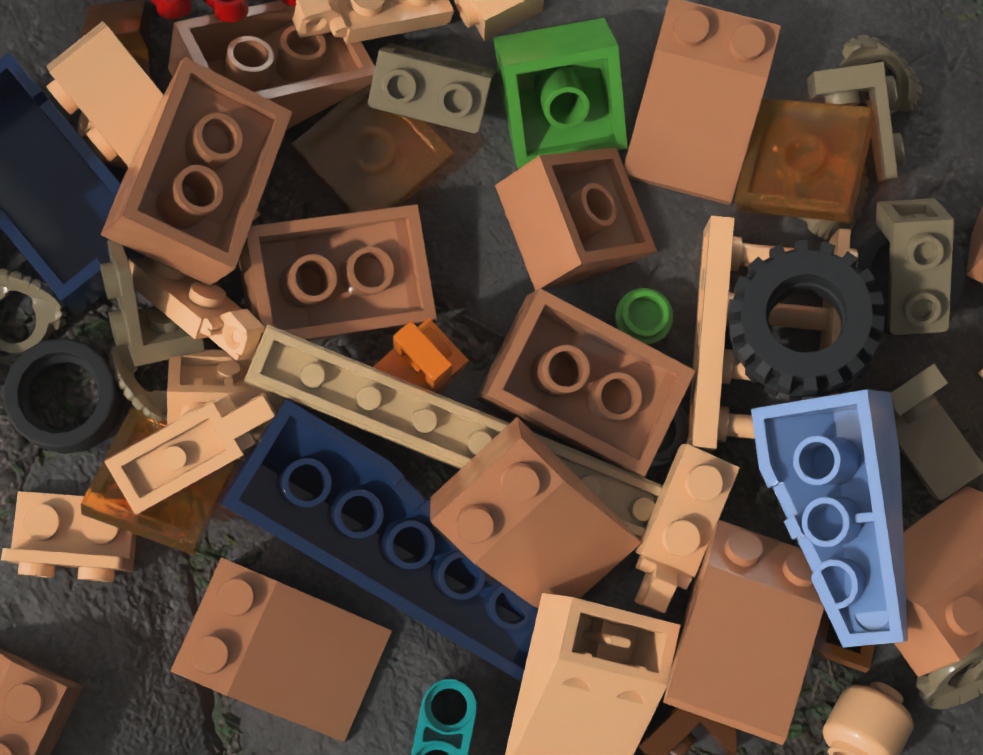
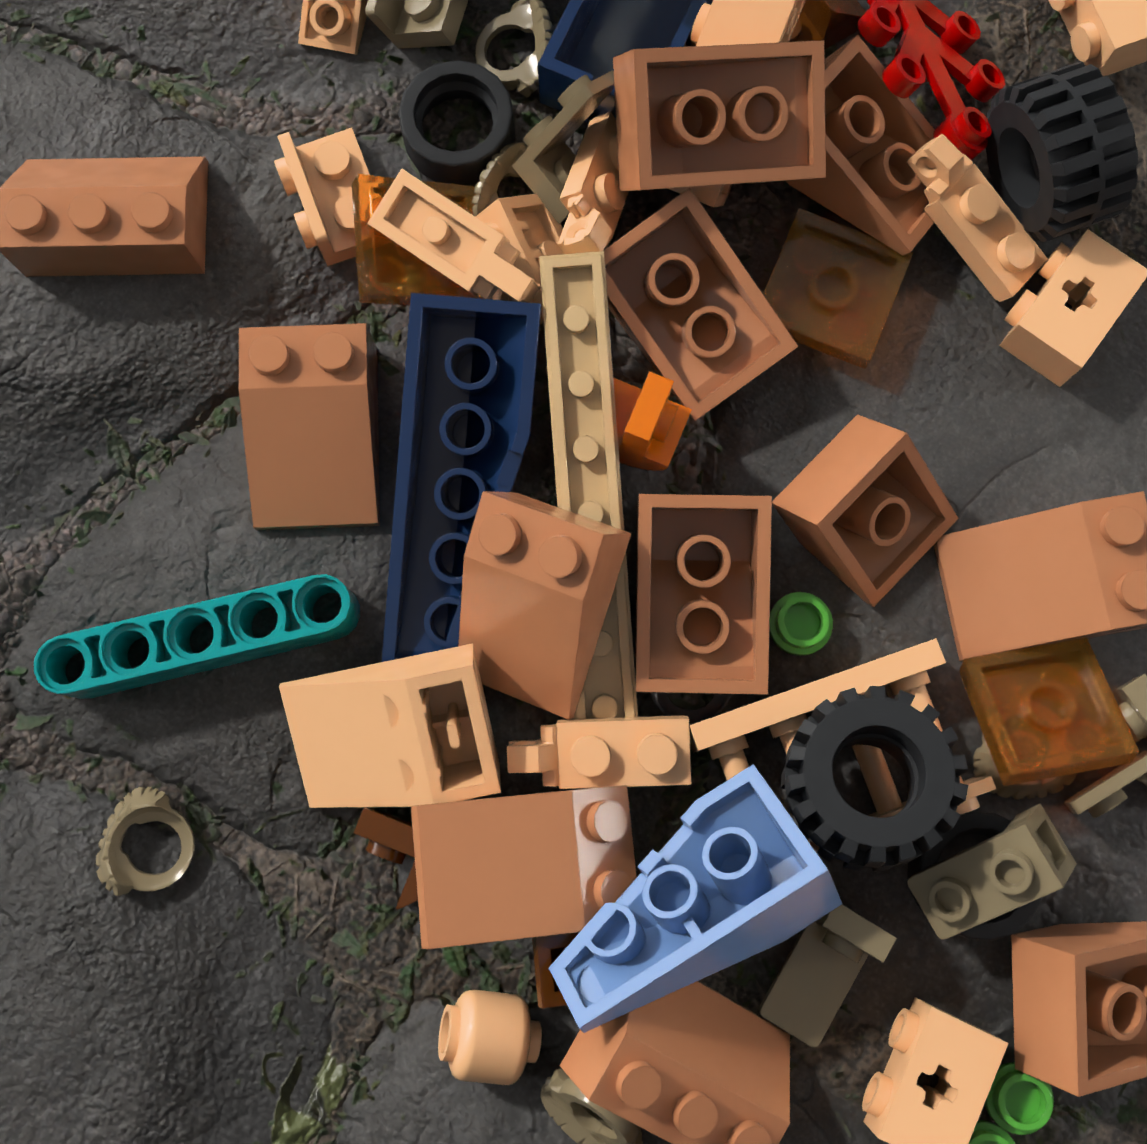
camera: 70 degrees right, 0 degrees up
dark tan bracket [368,42,498,133] -> none
bright green slope [493,18,628,169] -> none

